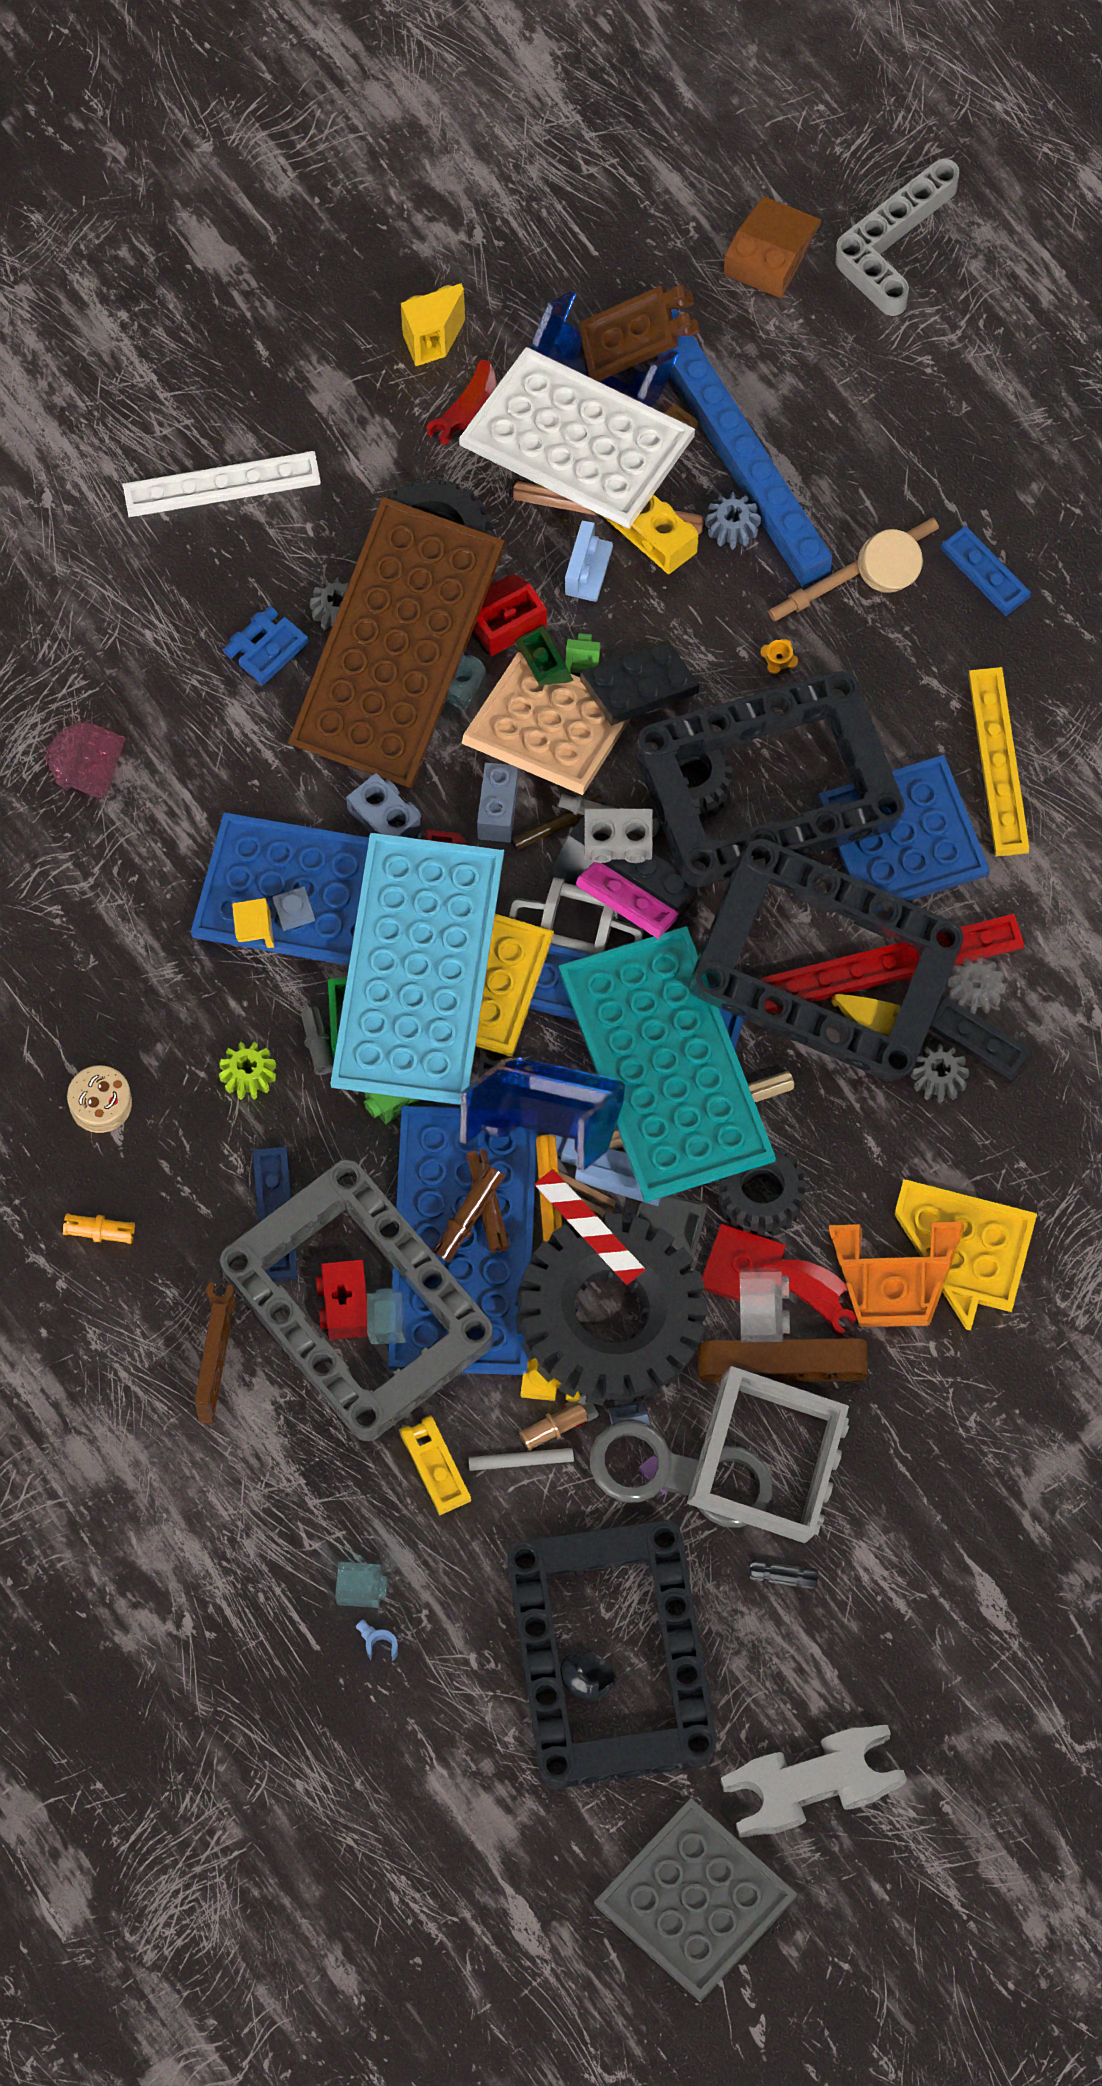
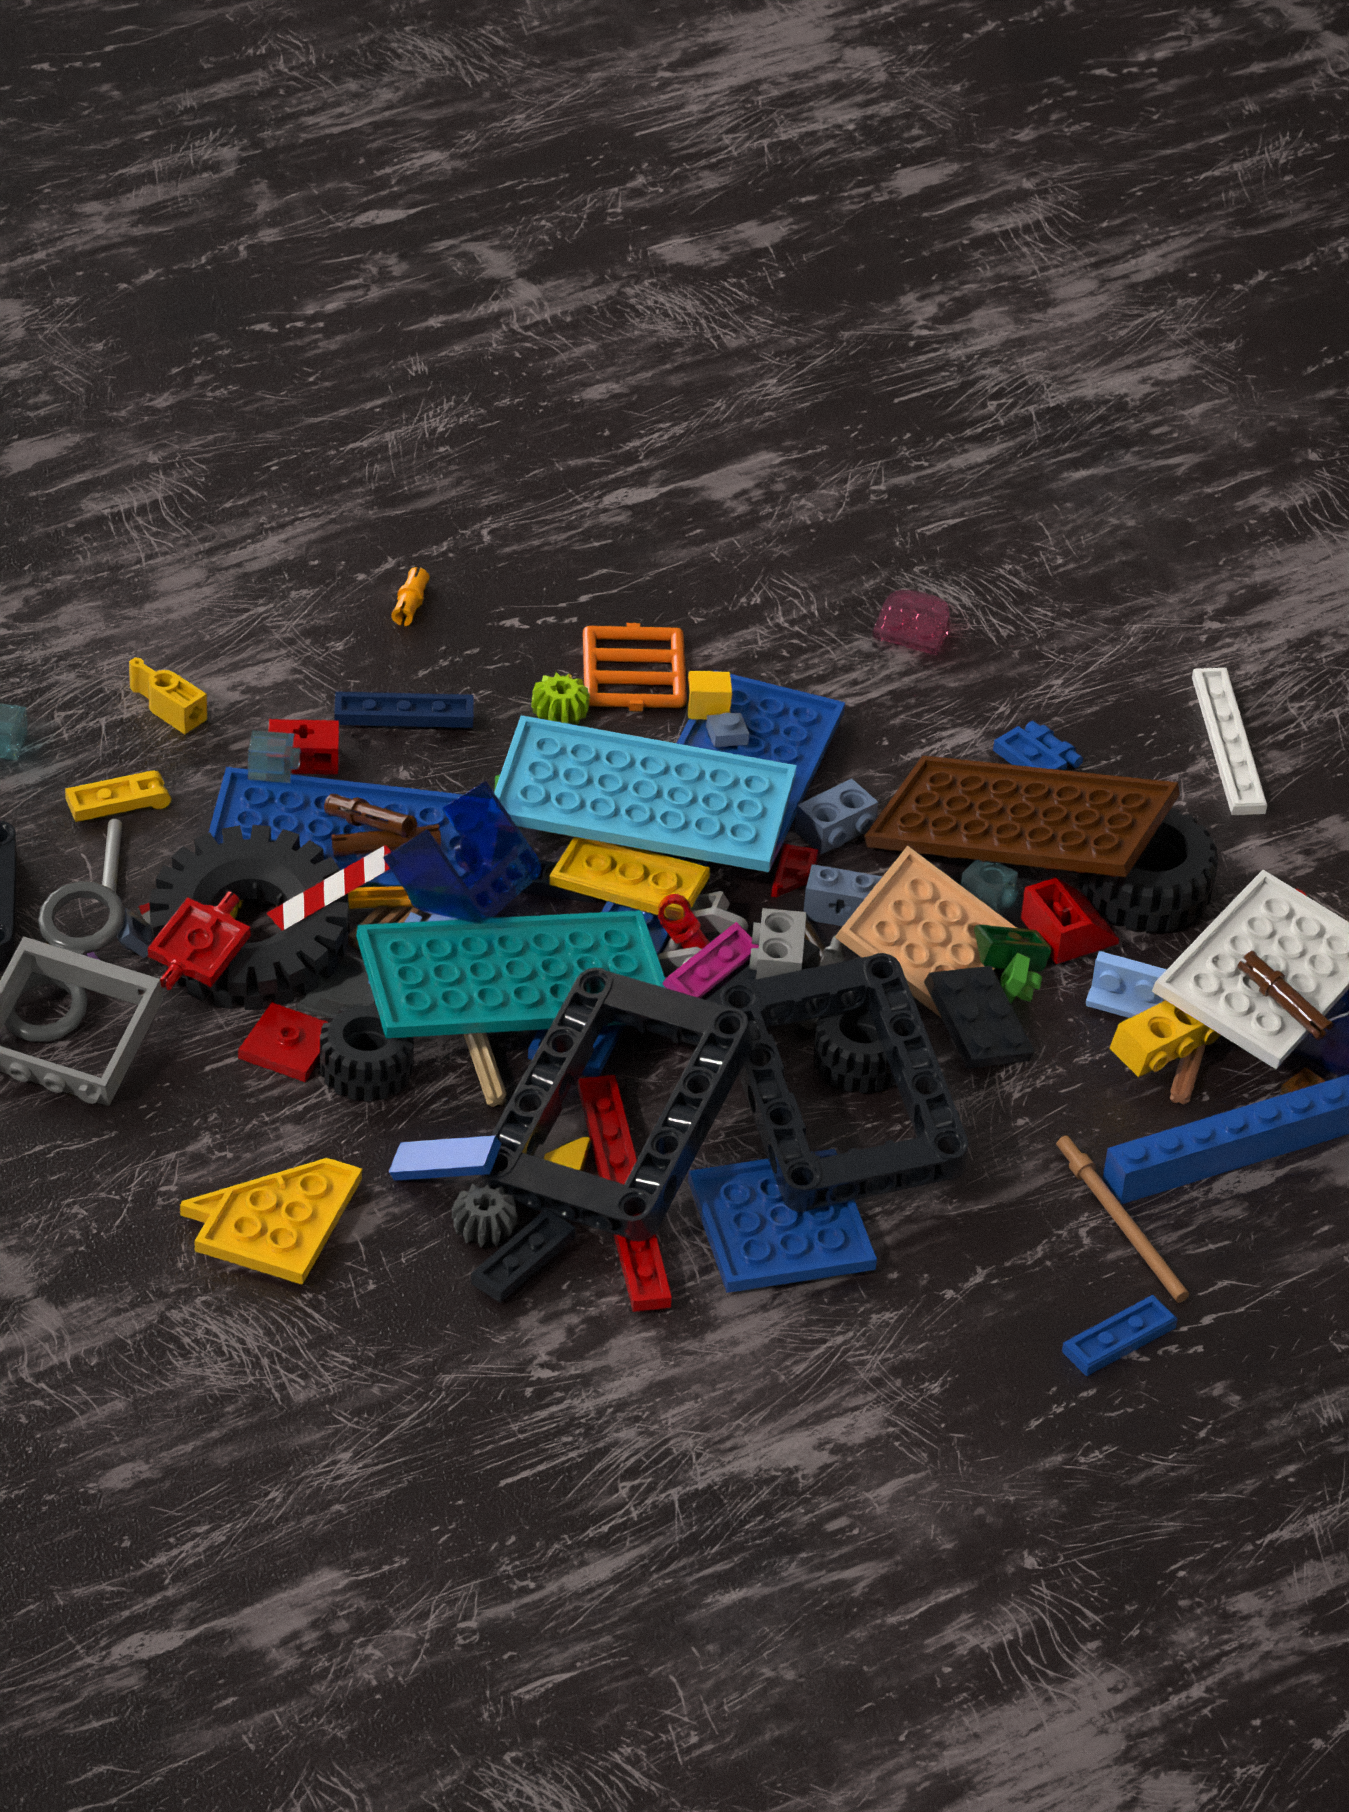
camera: 90 degrees right, 25 degrees down
tan head [67,1065,132,1133] -> none
reddish brown tile [194,1282,236,1424] -> none
dark grey beam [220,1160,494,1441] -> none
medium nougat axle [519,1402,588,1451] -> none
reddish brown beam [697,1338,868,1383] -> none
sand blue gear [705,492,761,550] -> none
clear brick [740,1268,790,1342] -> none
red piece [759,1259,857,1337] -> none
light orange plate [761,639,798,674] -> none
orange wing [829,1221,964,1327] -> none
tan head [858,529,923,593] -> none
clear gear [948,956,1006,1014] -> none
yellow plate [968,667,1029,857] -> none
none -> yellow piece [129,657,207,734]
none -> red plate [147,892,251,990]
none -> tile [388,1136,501,1181]
none -> orange bar [583,623,687,711]
none -> red connector [658,894,710,949]
none -> reddish brown pin [1237,950,1334,1041]

